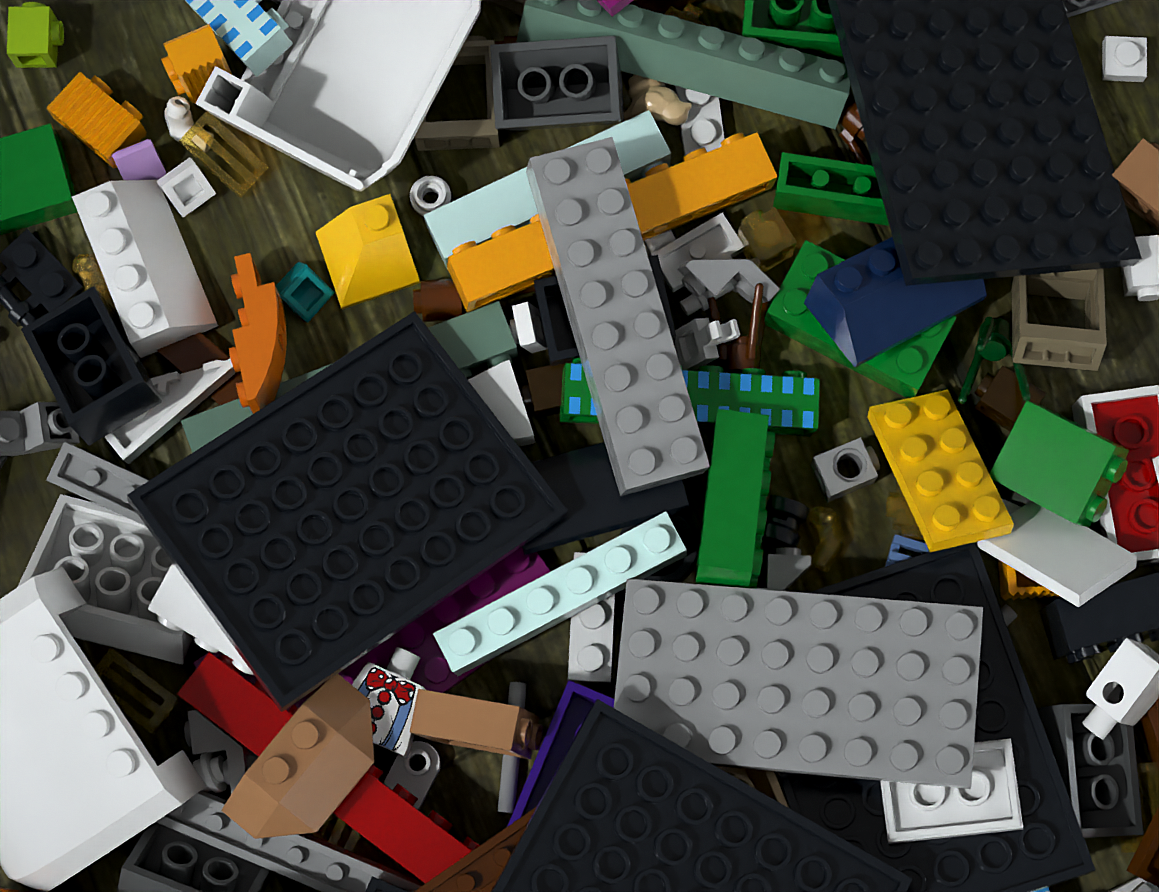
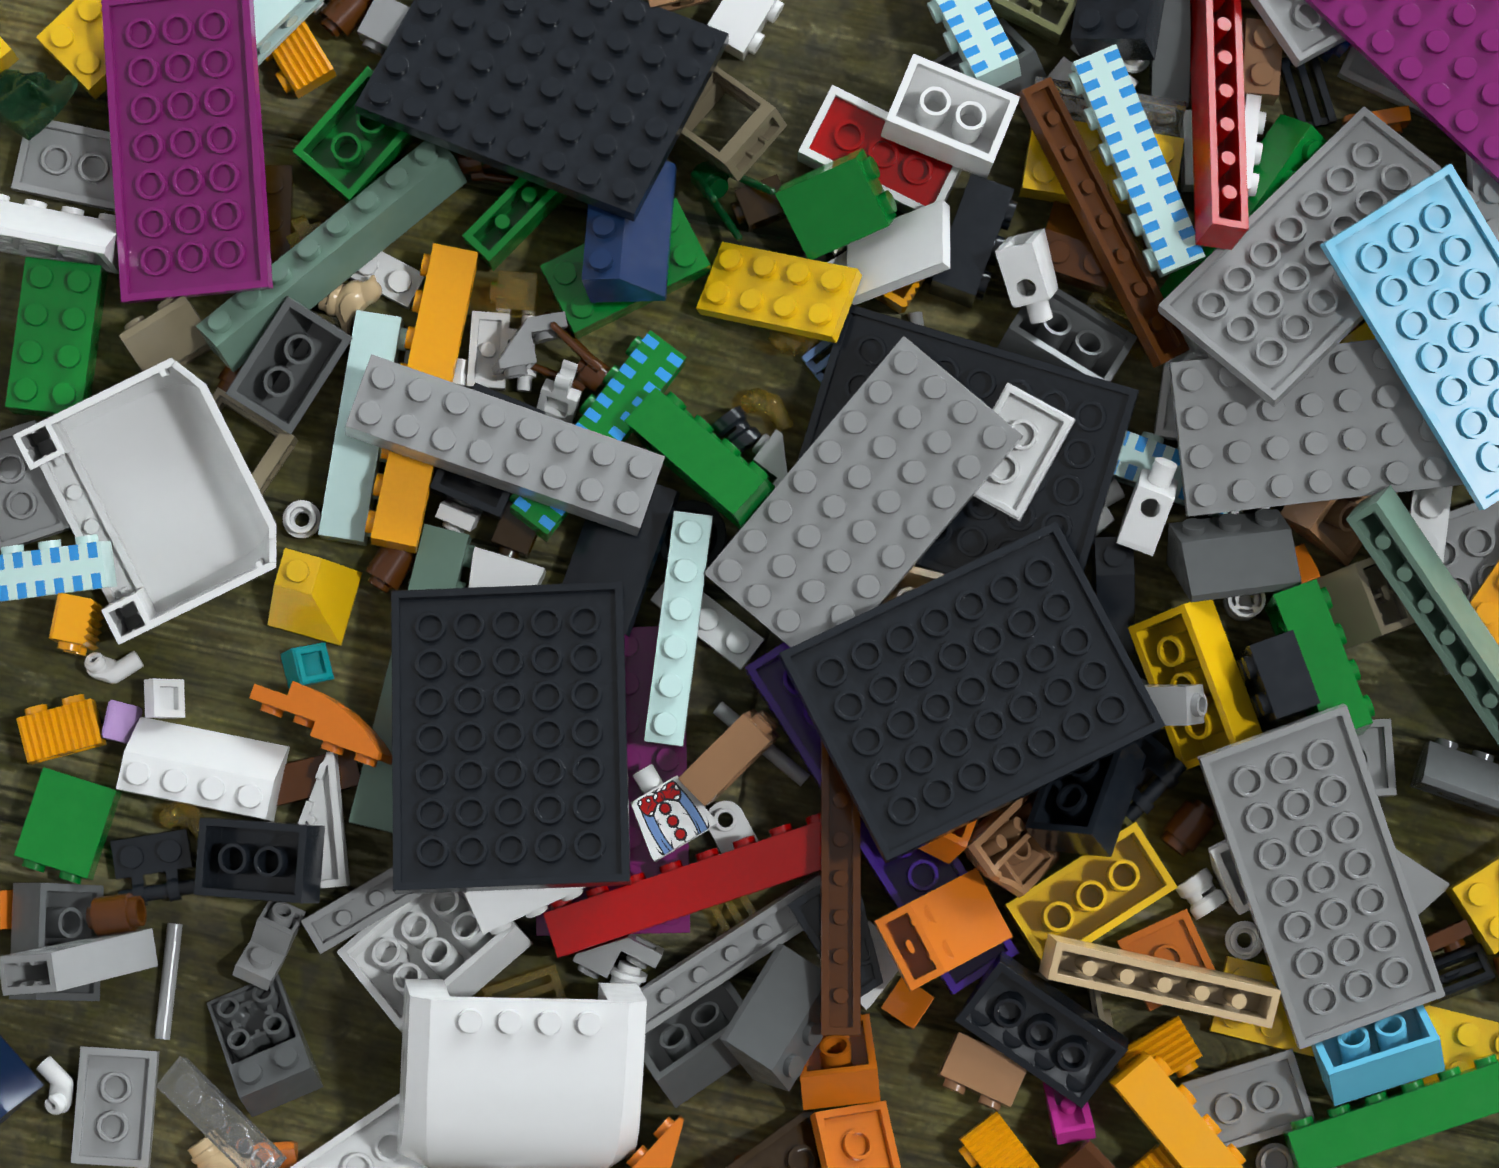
camera: 60 degrees left, 5 degrees up
clear yellow tile [178,111,269,198] -> none
medium nougat wedge [221,674,375,839] -> none
light grey brick [810,437,880,503] -> none

